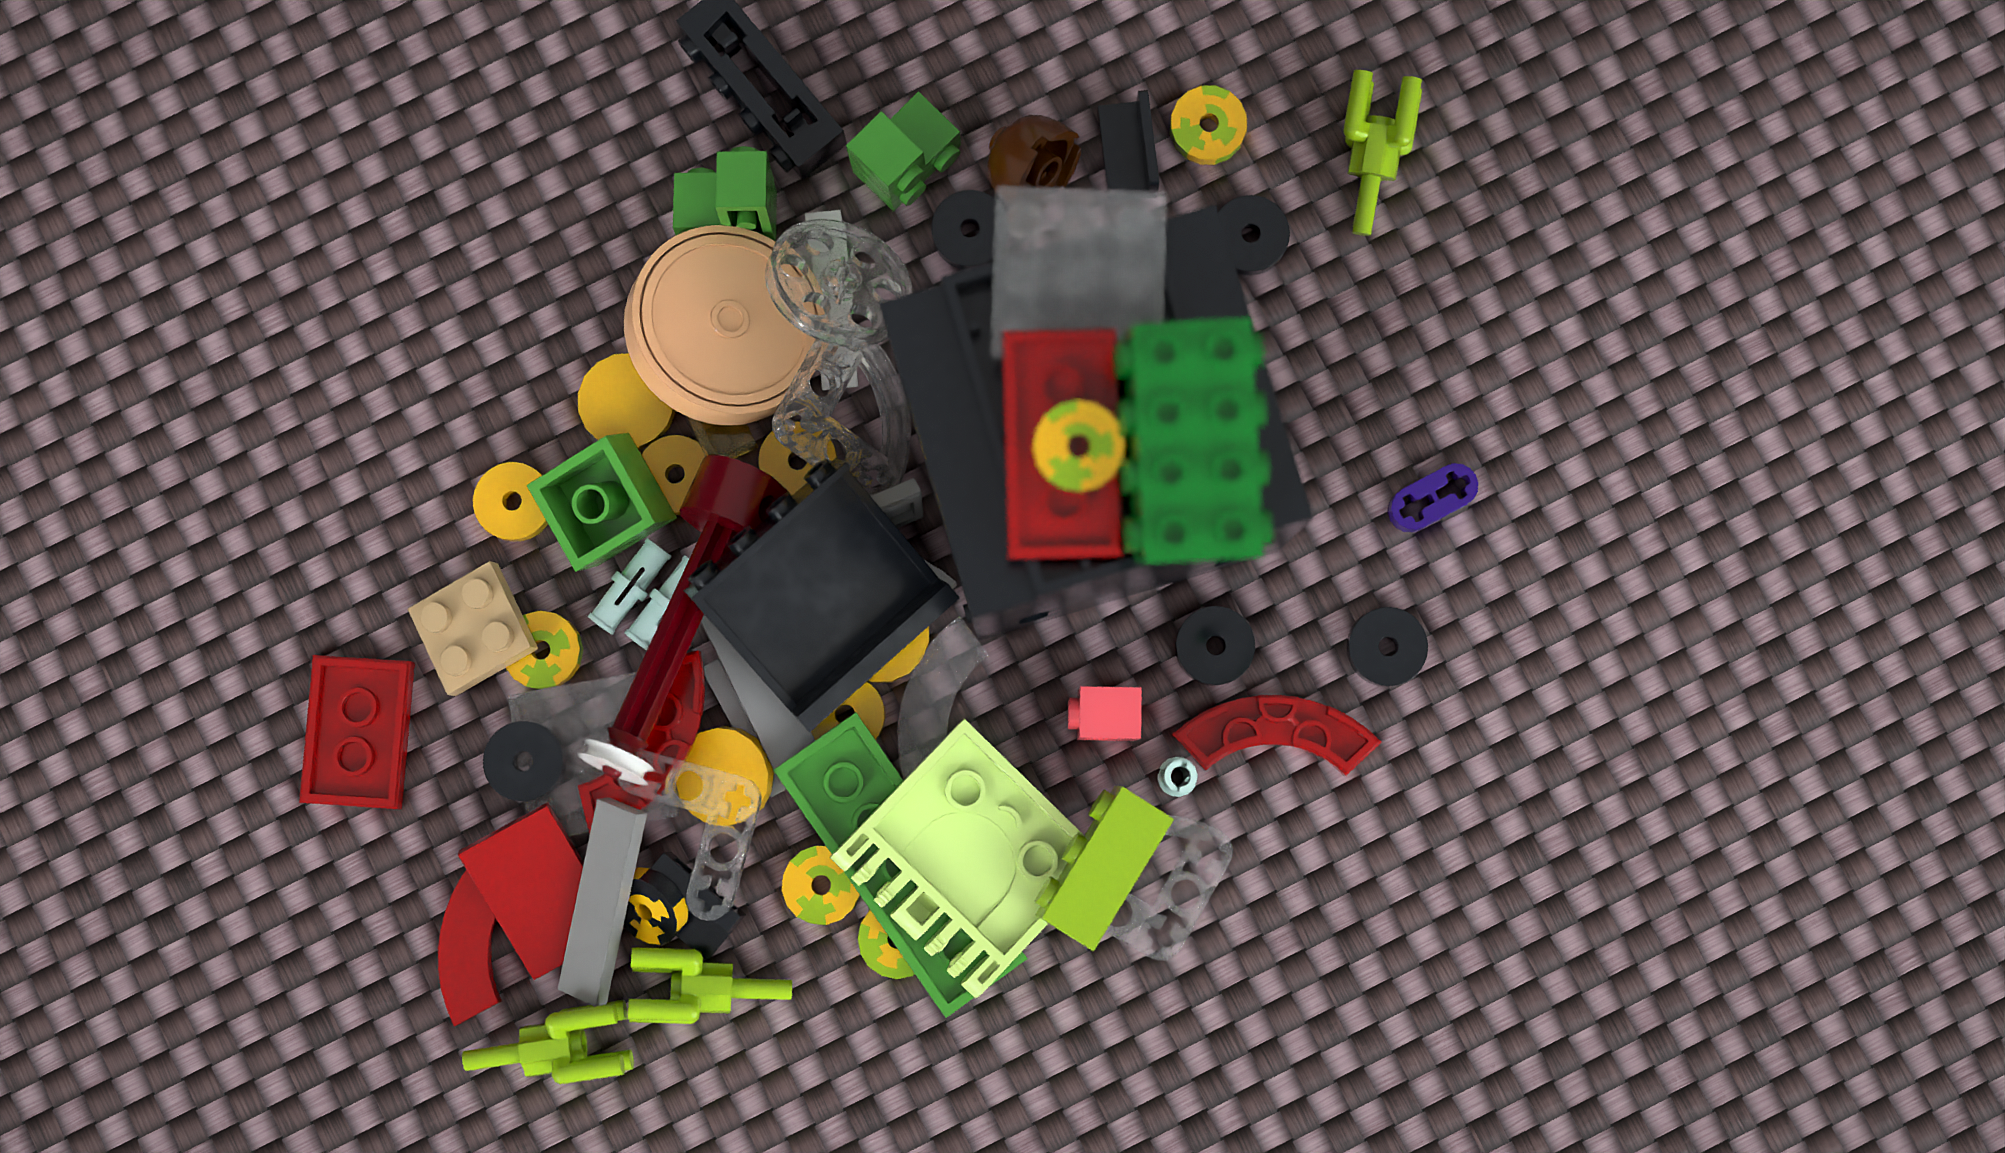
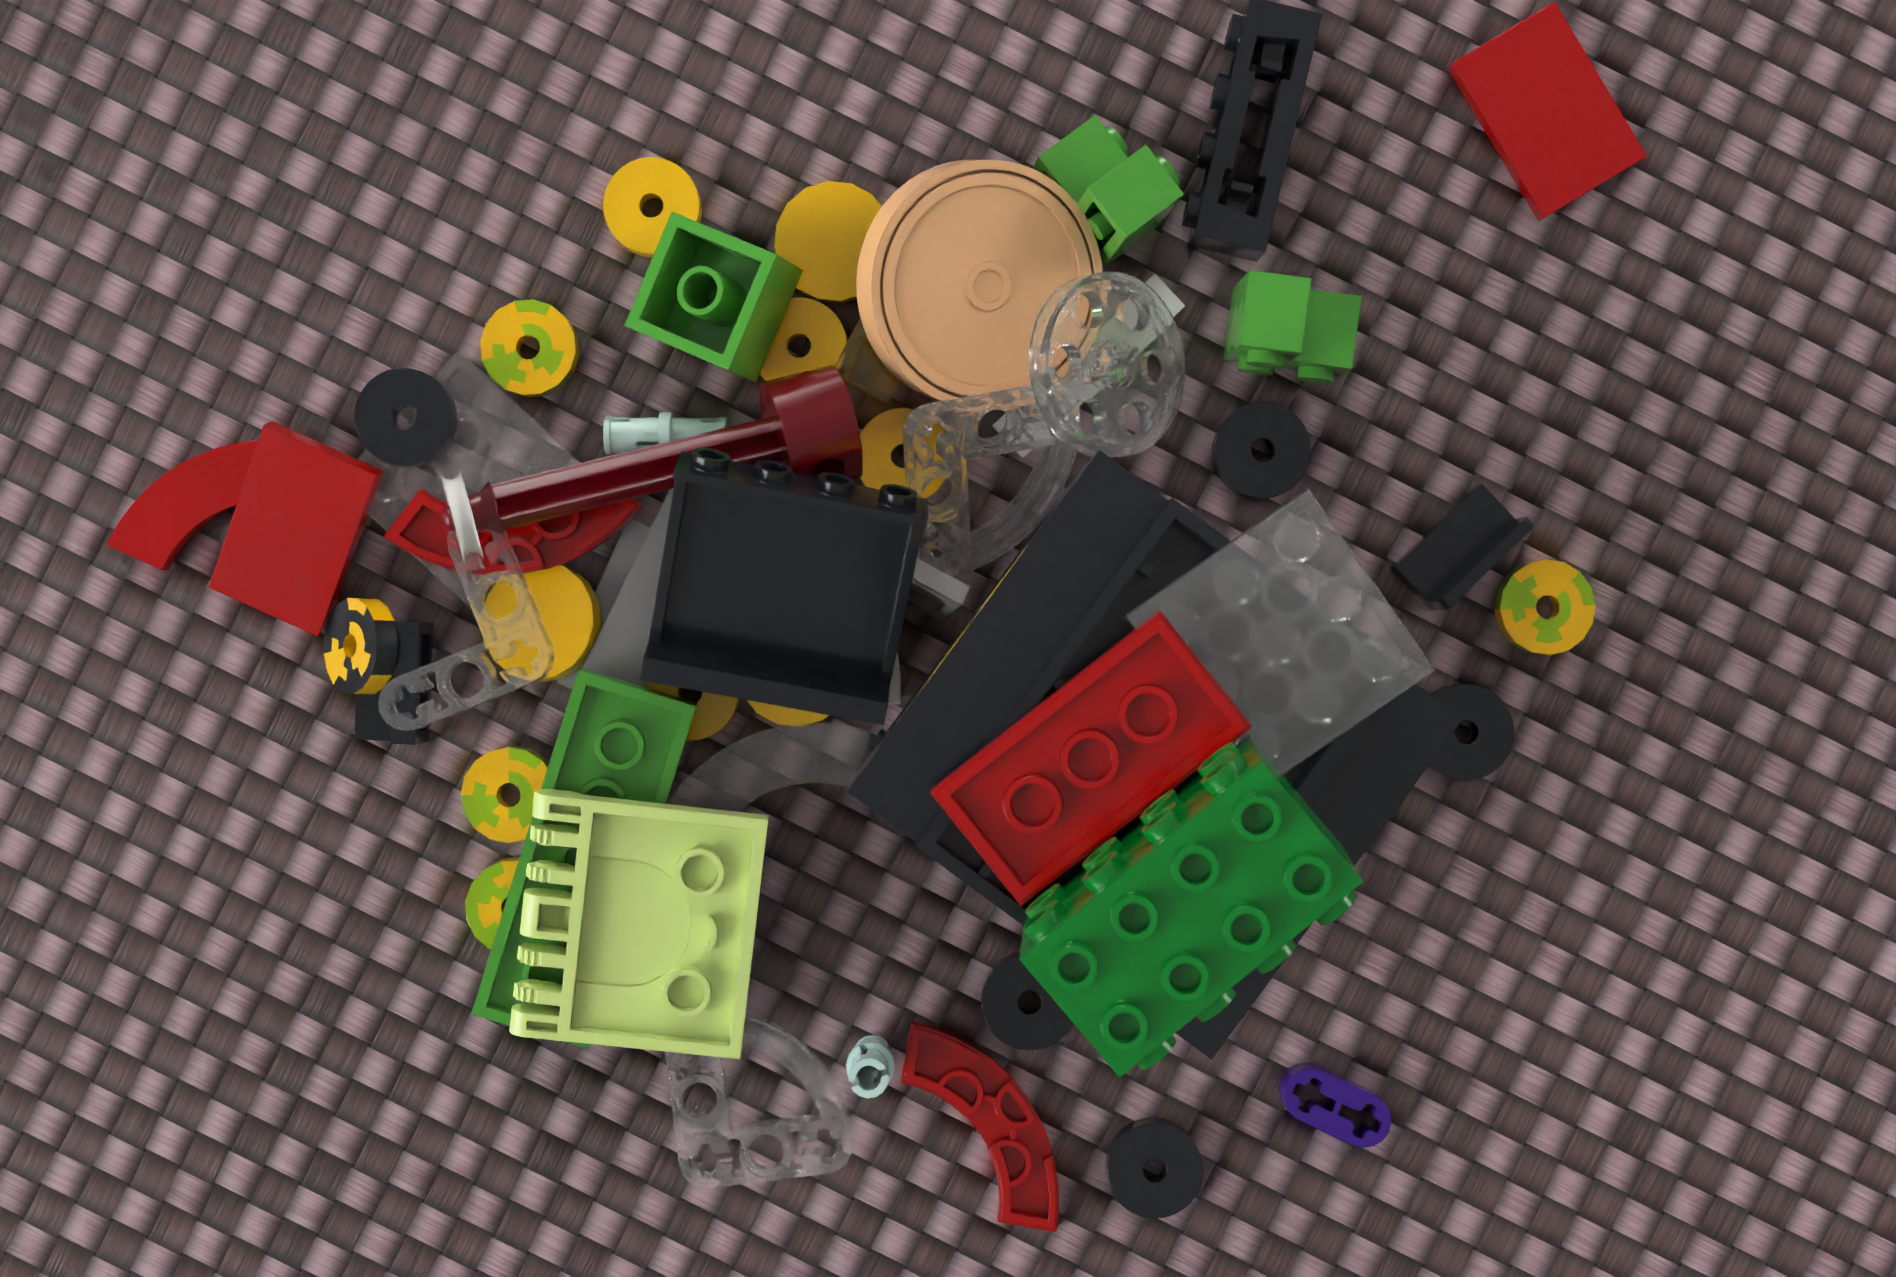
camera: 50 degrees right, 5 degrees up
red tile [299,655,415,809] -> none
tan plate [408,561,538,696] -> none
lime plant [462,1000,634,1084] -> none
light grey tile [558,797,647,1006] -> none
light aqua pin [587,538,672,635] -> none
lime plant [628,947,792,1024] -> none
reddish brown cylinder [987,115,1081,216] -> none
yellow piece [1032,400,1125,492] -> none
lime brick [1035,786,1174,951] -> none
coral brick [1068,686,1142,741] -> none
lime plant [1343,70,1422,236] -> none

